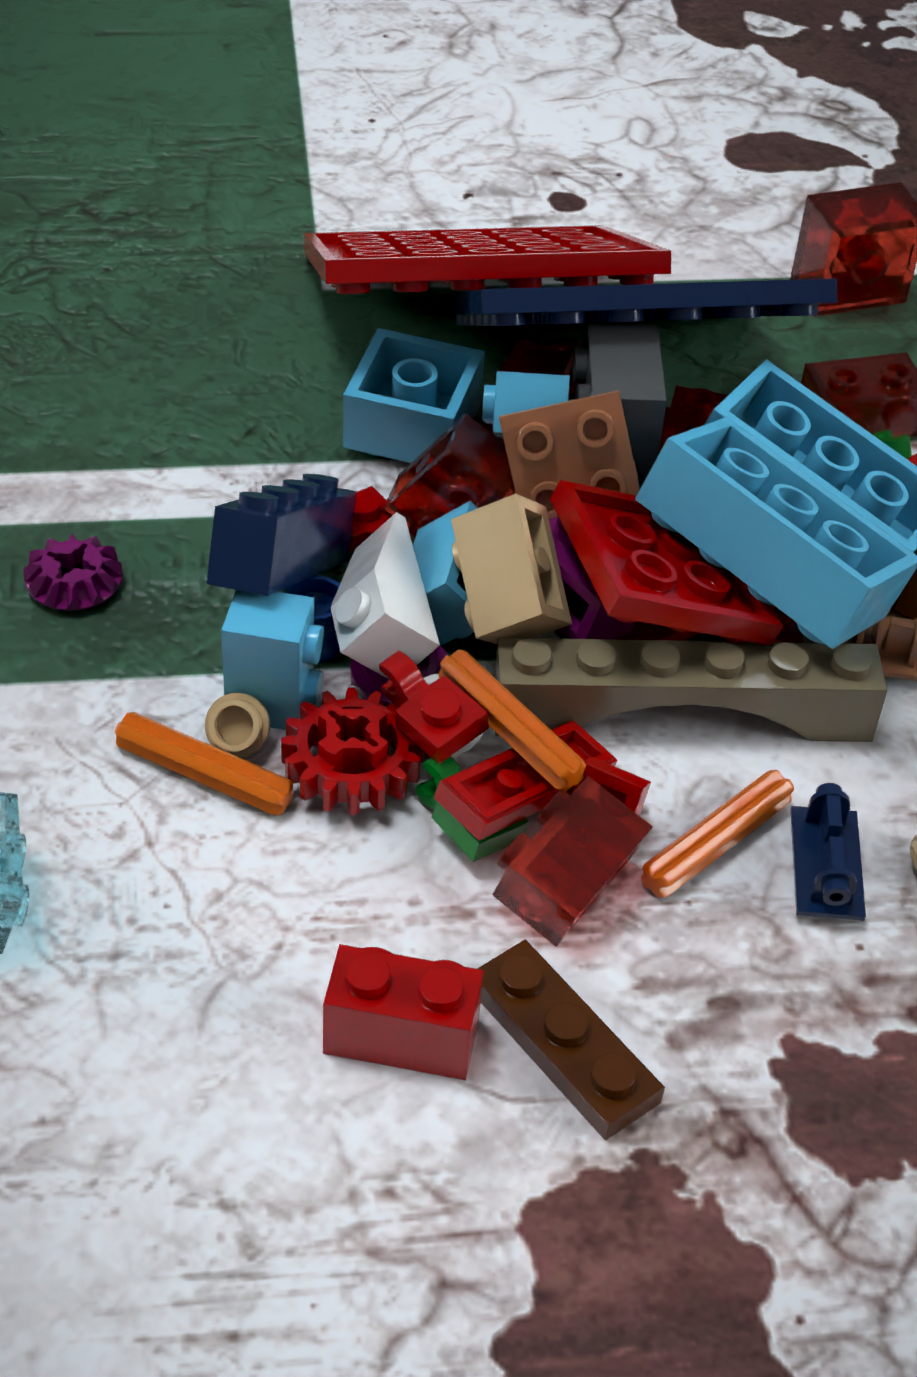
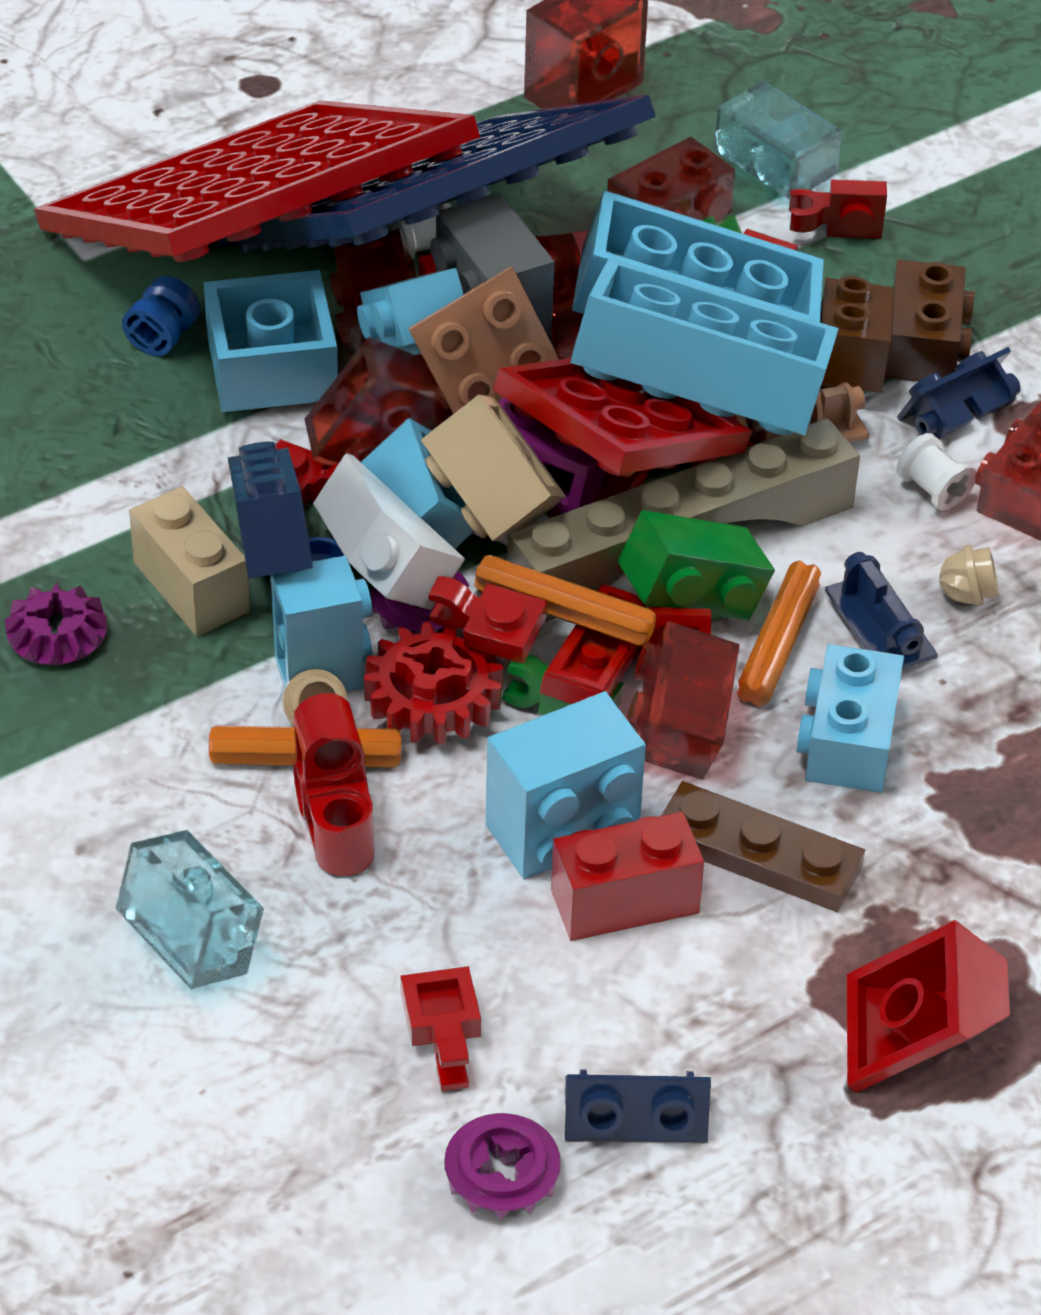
camera: 25 degrees left, 0 degrees up
none -> blue wheel [122,276,201,356]
none -> tan brick [129,486,250,637]
none -> red piece [293,693,375,876]
none -> red plate [400,966,481,1091]
none -> magenta gear [444,1113,561,1220]
none -> medium azure brick [485,691,646,879]
none -> dark blue hinge [565,1069,711,1143]
none -> green brick [617,510,775,621]
none -> medium azure brick [796,644,904,793]
none -> red slope [847,920,1010,1093]

